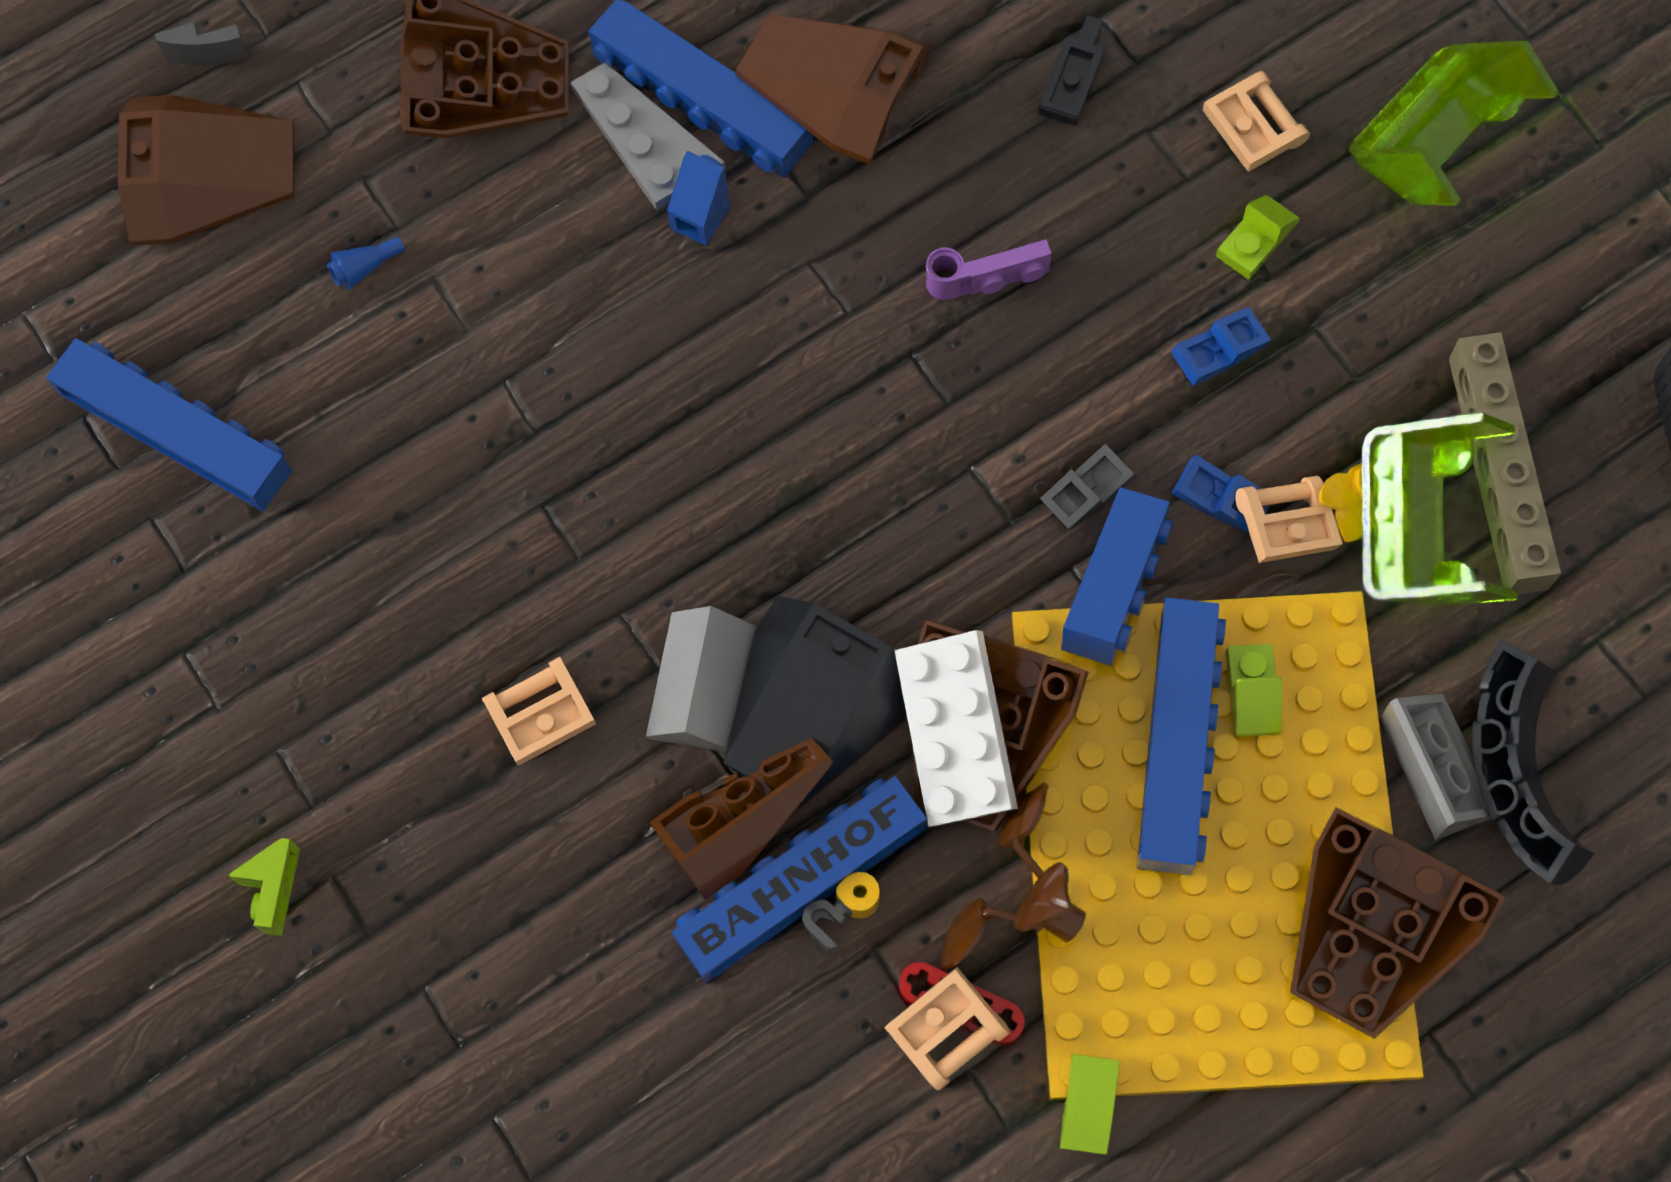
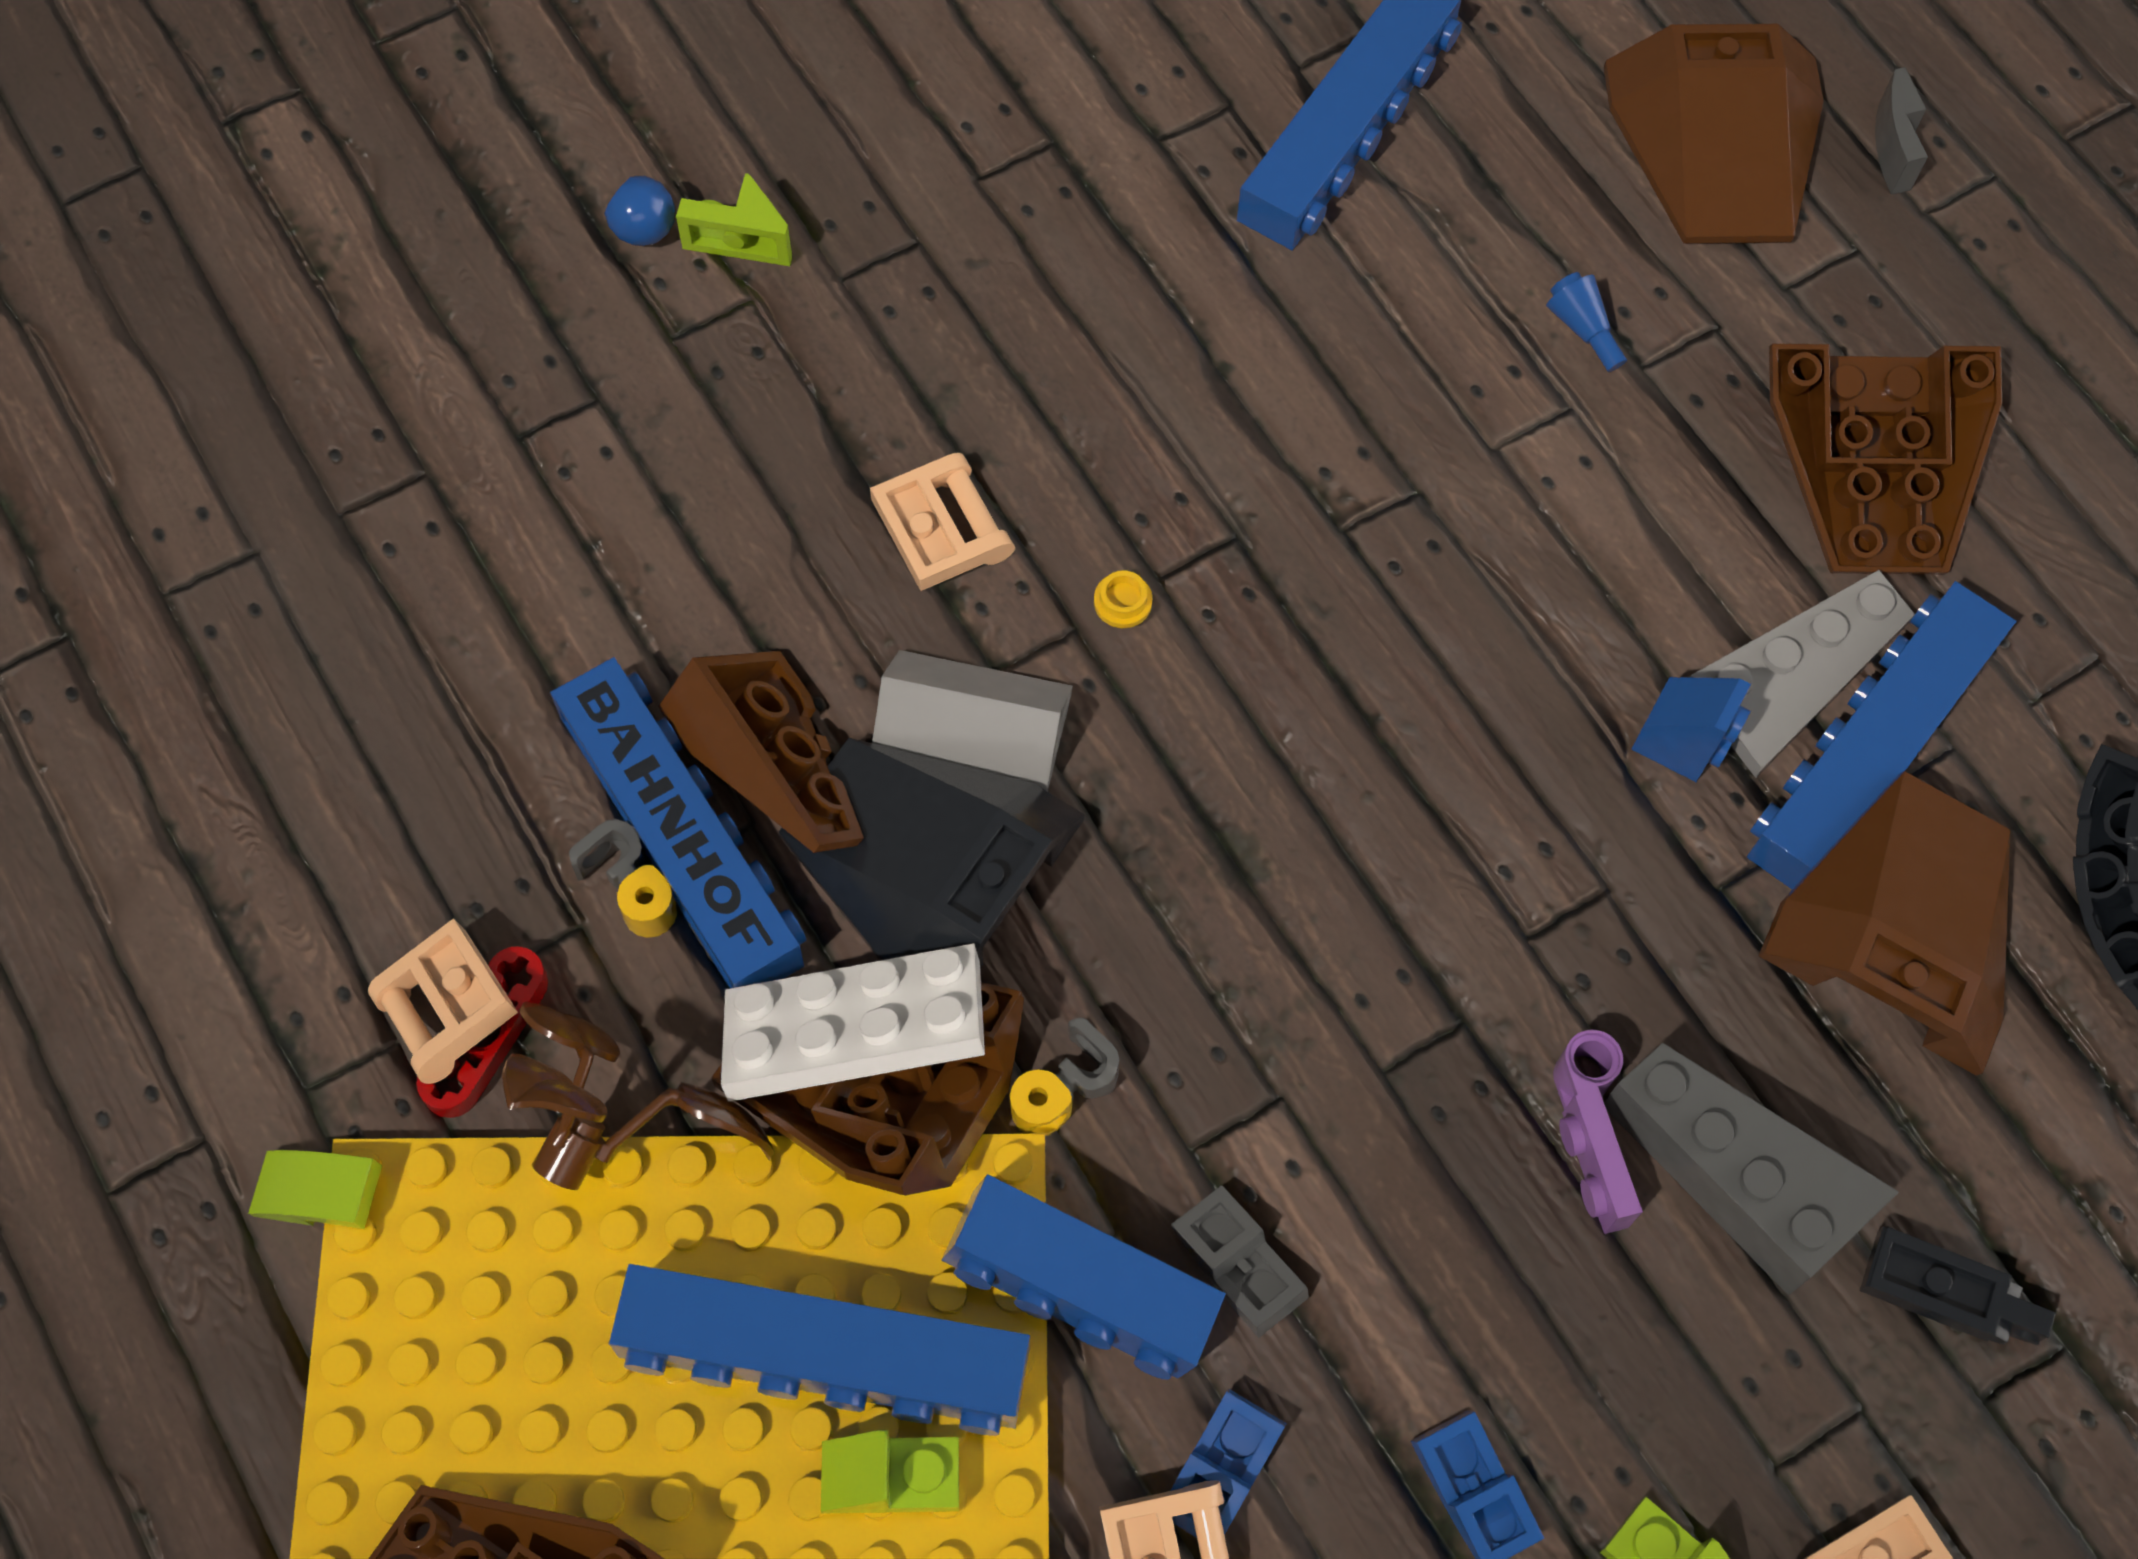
camera: 85 degrees right, 5 degrees down
none -> blue piece [604,176,676,246]
none -> leg [1010,1017,1119,1136]
none -> yellow plate [1094,570,1153,628]
none -> dark grey wedge [1604,1043,1899,1295]

